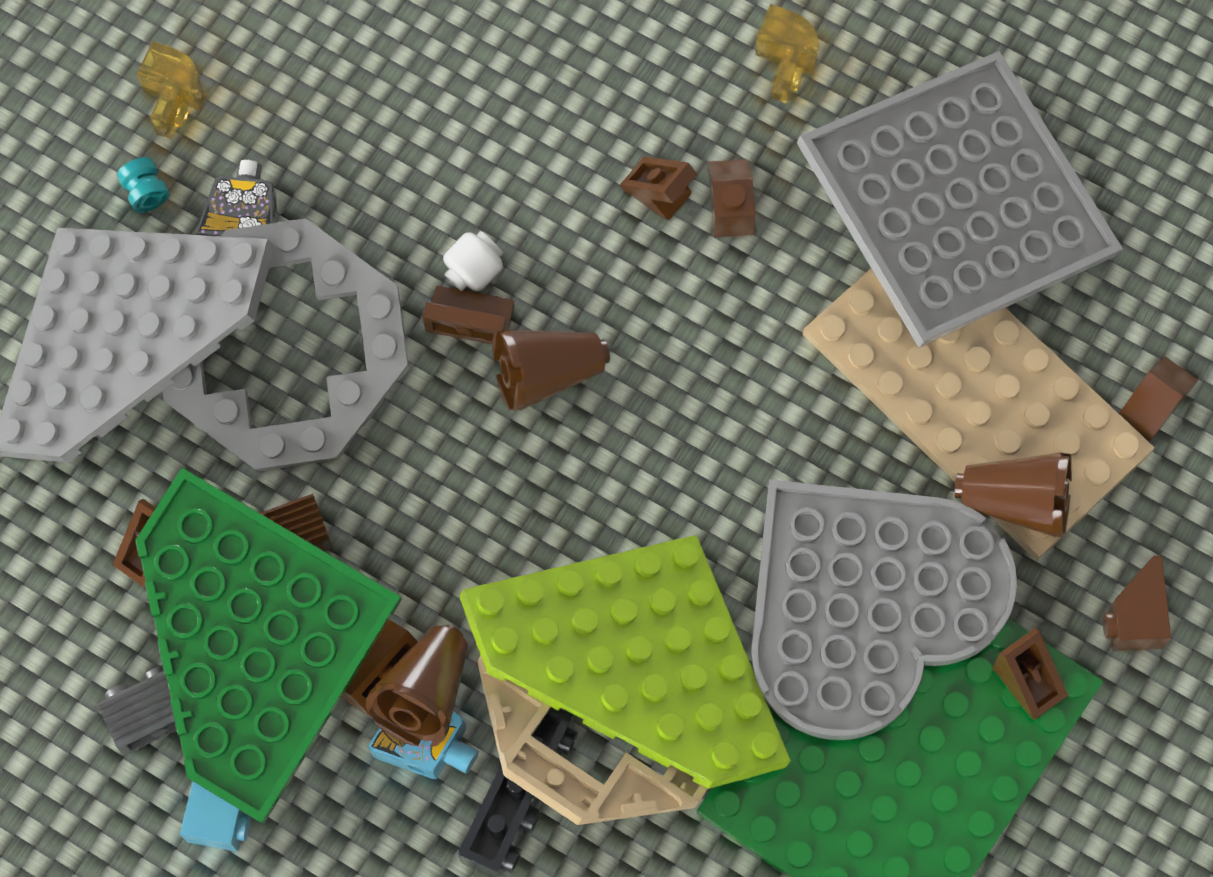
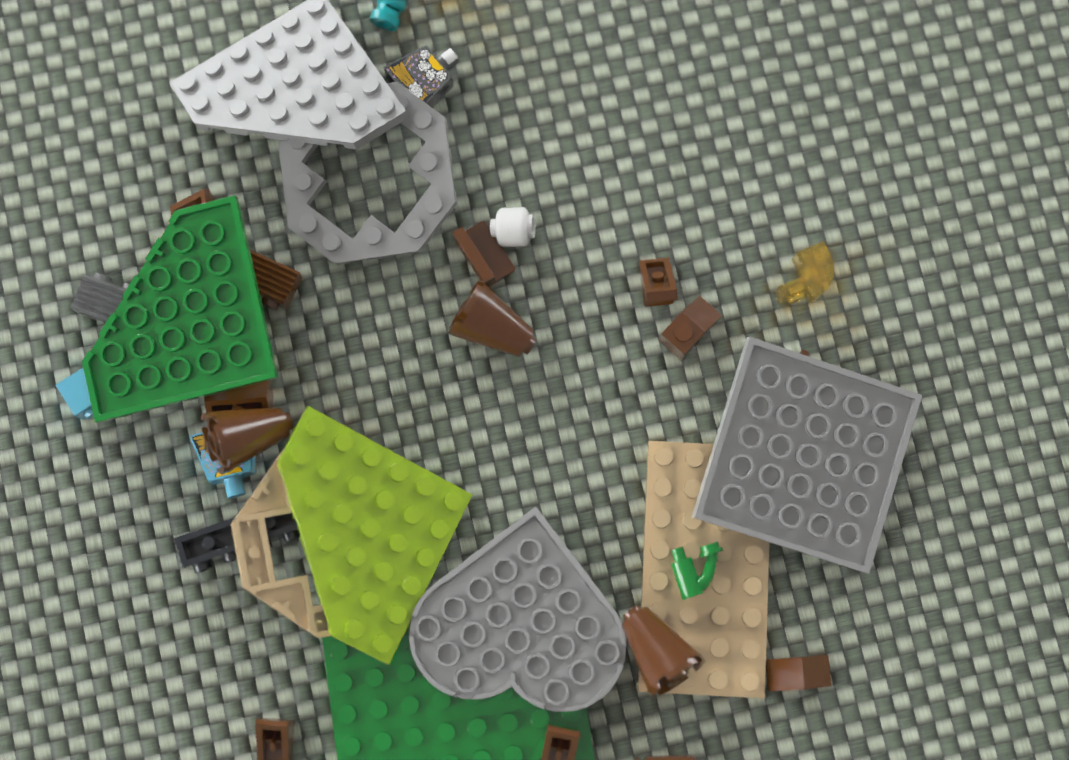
camera: 45 degrees right, 10 degrees up
none -> green plant [671,542,723,600]

